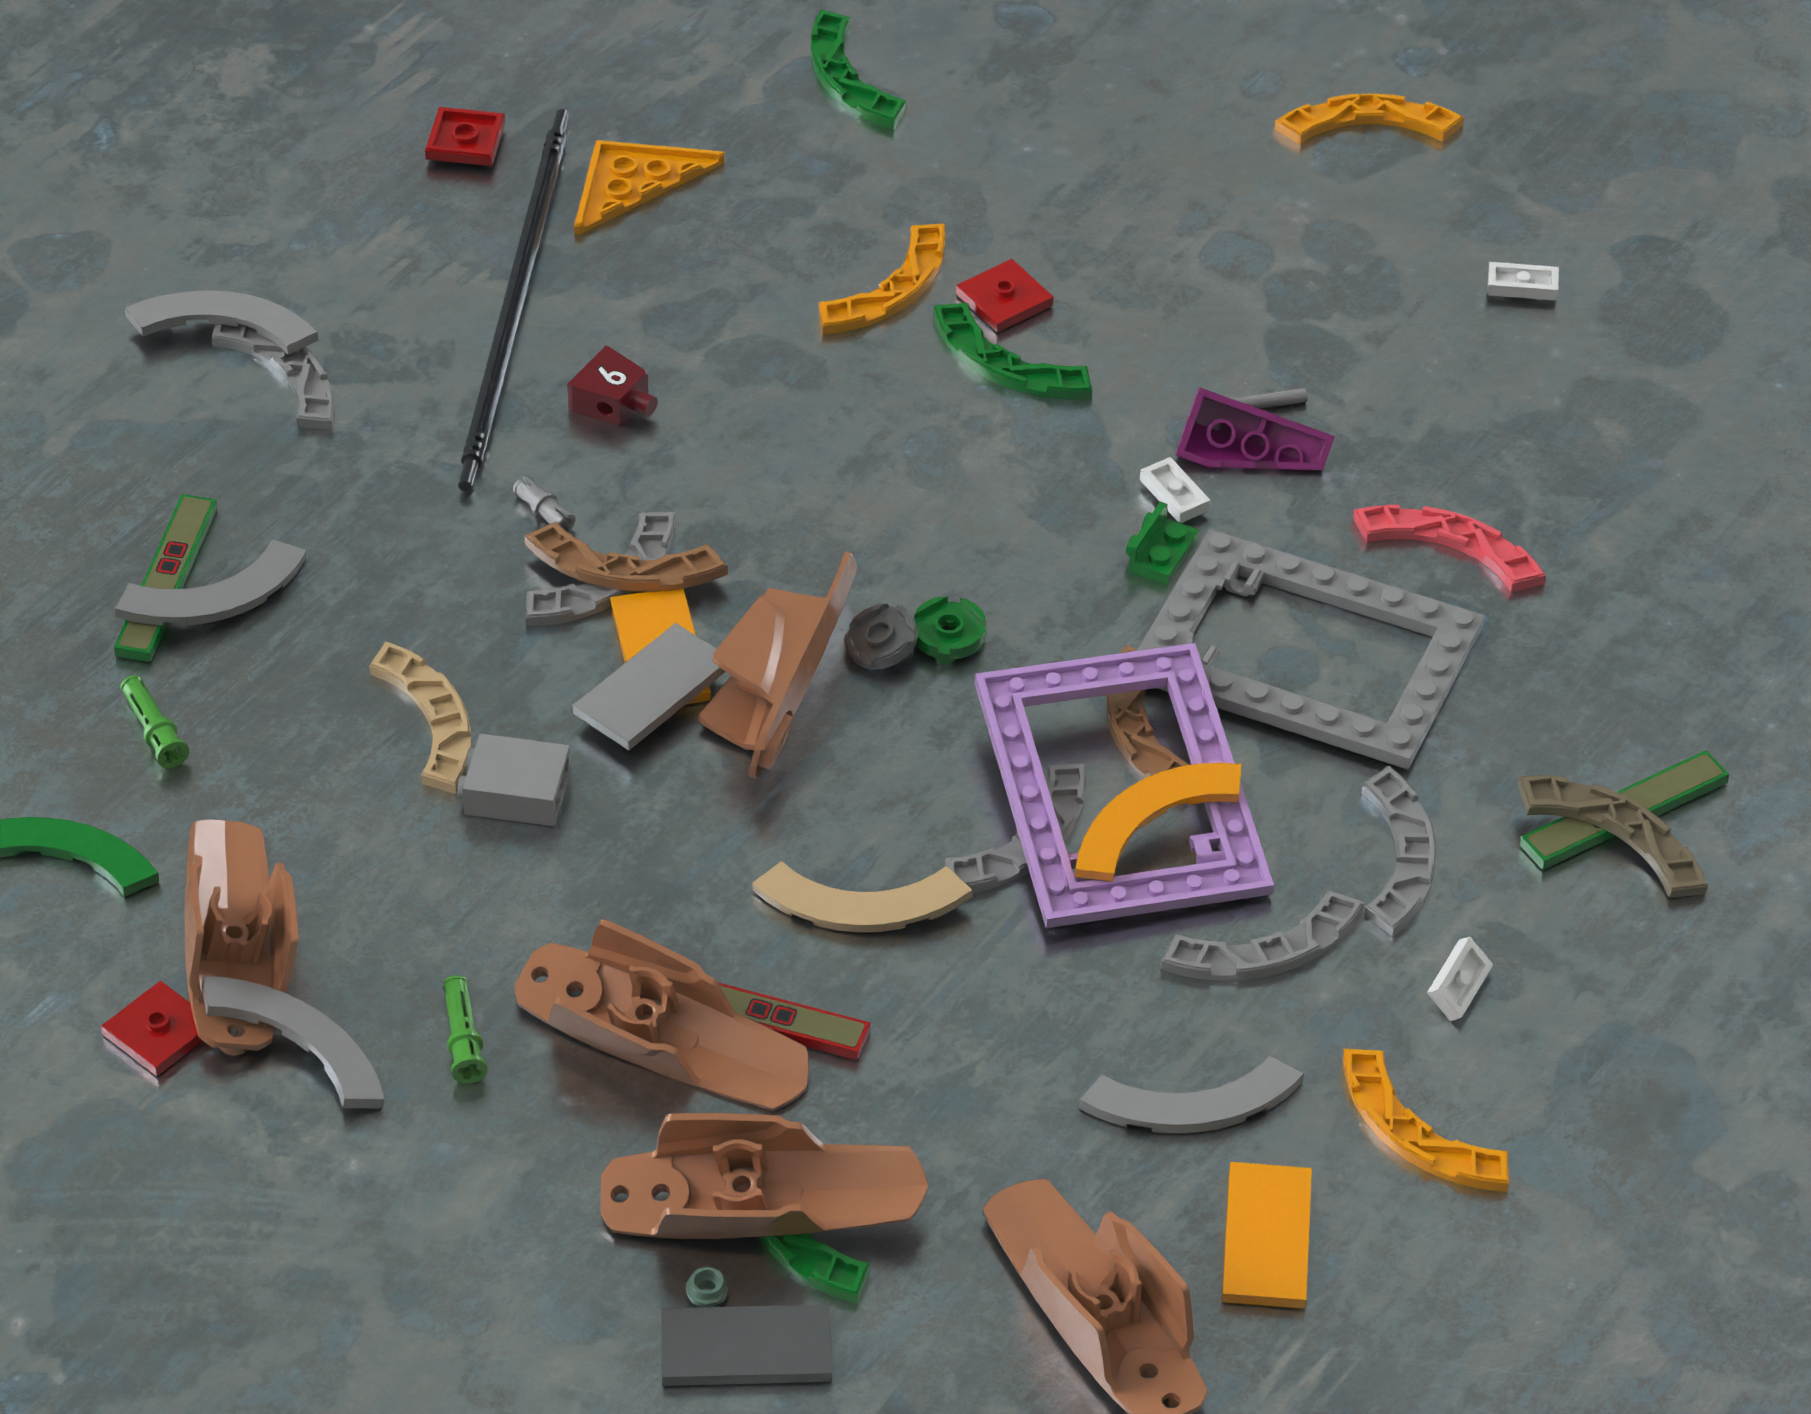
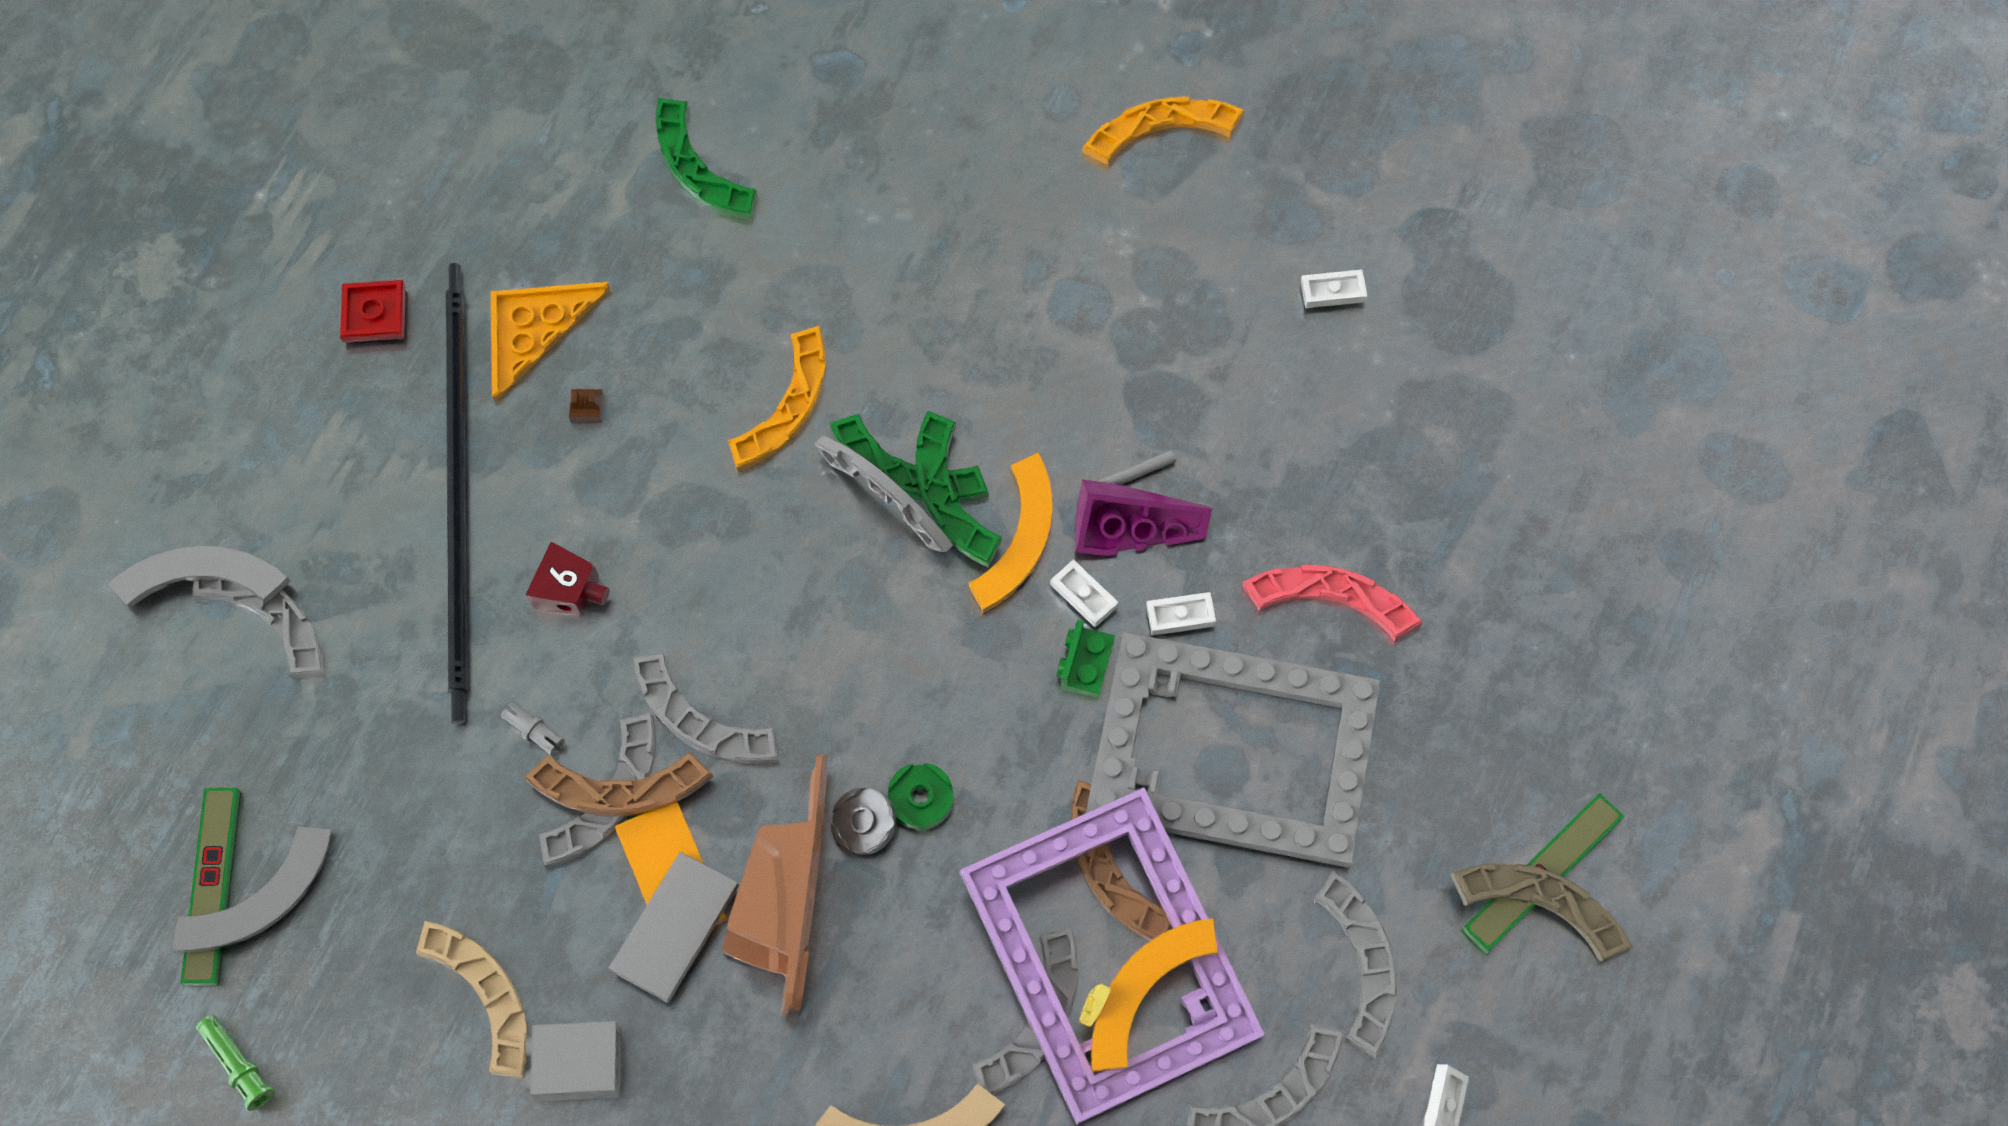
camera: 10 degrees left, 20 degrees up
red plate [956,259,1054,333] -> none
none -> reddish brown tile [569,389,604,423]
none -> light grey tile [632,653,779,764]
none -> light grey tile [815,436,953,553]
none -> green tile [915,411,1002,567]
none -> light orange tile [969,452,1053,613]
none -> light yellow tile [1079,983,1112,1027]
none -> white plate [1146,592,1216,636]

